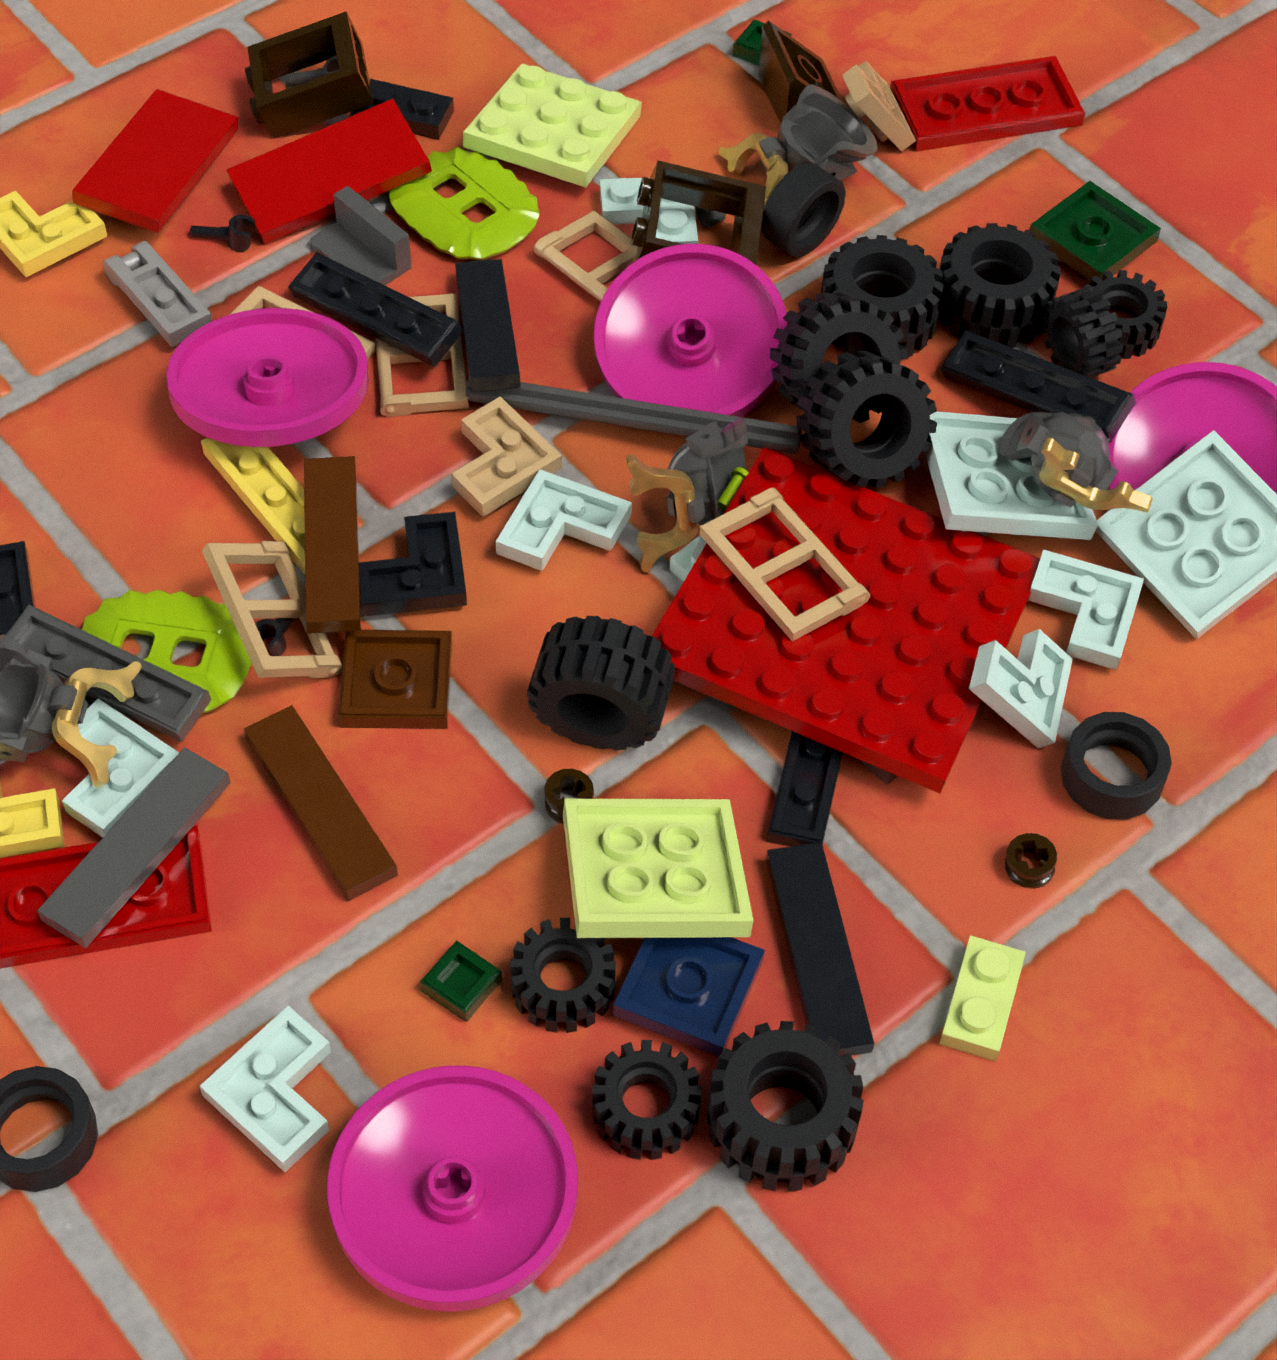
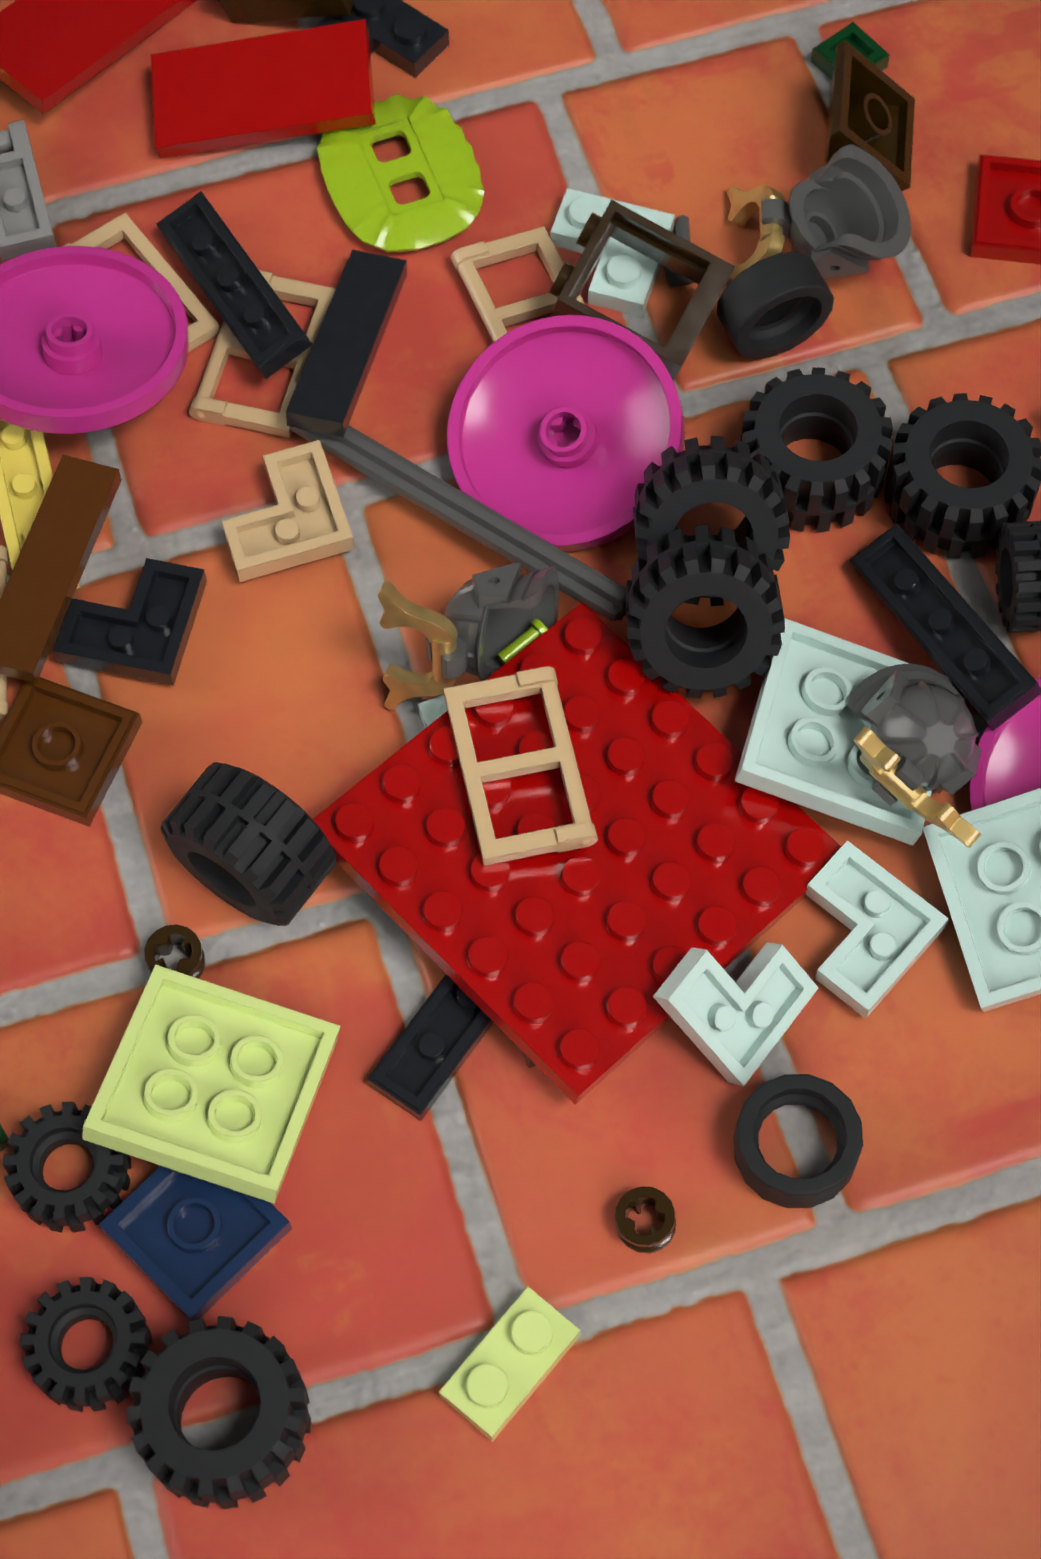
camera: 25 degrees right, 10 degrees up
black hand [190,215,256,252] -> none
dark grey panel [310,186,412,285] -> none
yellowish green plate [463,63,642,188] -> none
light aqua plate [495,469,632,571] -> none
black tile [766,842,874,1056] -> none
tan plate [842,61,916,151] -> none

